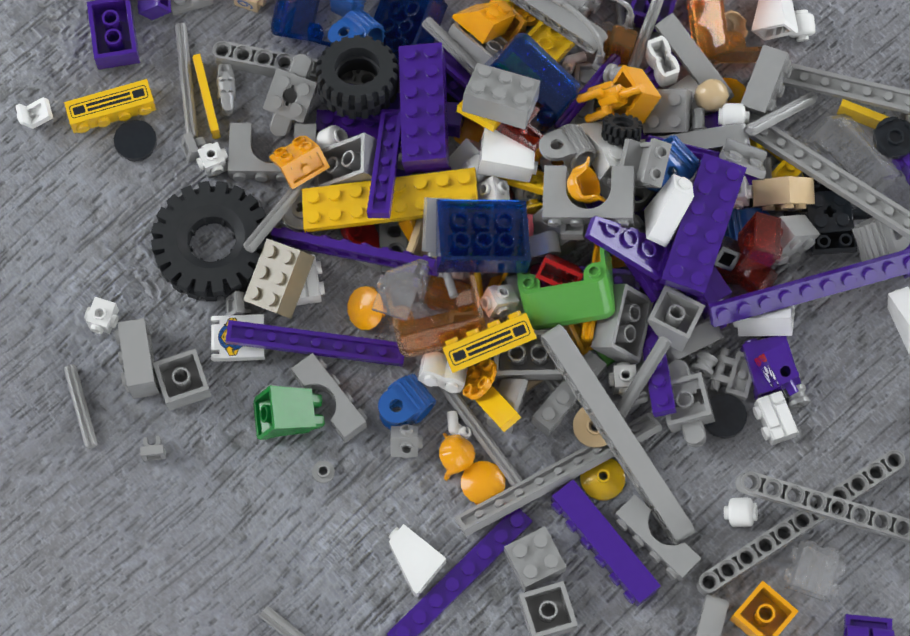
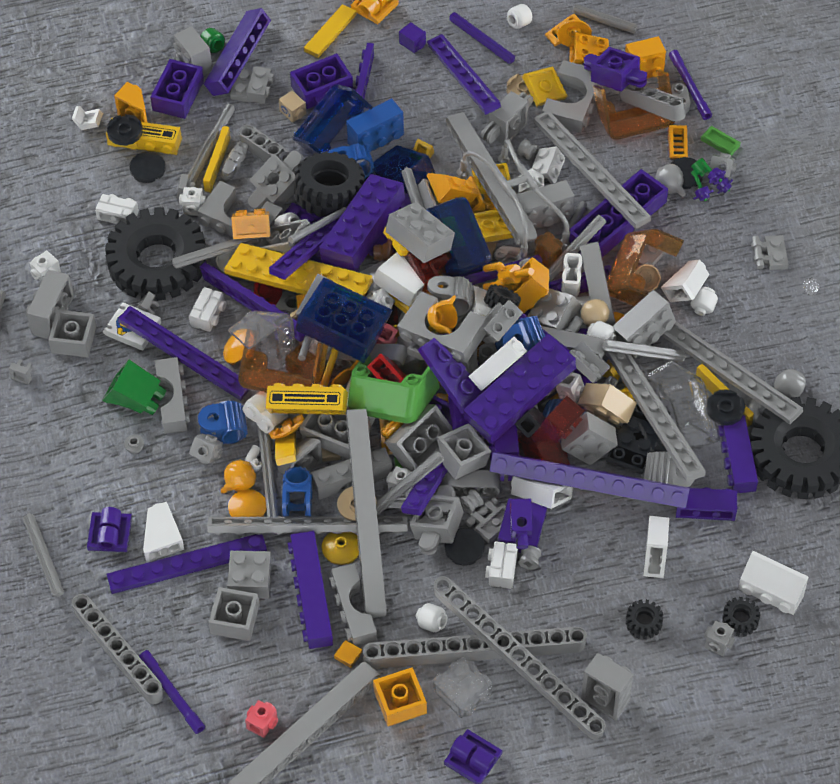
camera: 30 degrees right, 15 degrees down
brick [243,239,315,319] -> none
white brick [480,284,520,318] -> none
none -> dark purple plate [87,507,132,552]
none -> white brick [95,194,139,224]
none -> black tile [107,114,143,146]
none -> light orange slope [114,82,148,123]
none -> blue piece [282,466,313,517]
none -> light grey bar [288,207,346,244]
none -> light orange tile [334,640,363,668]
none -> reddish brown animal [373,239,397,262]

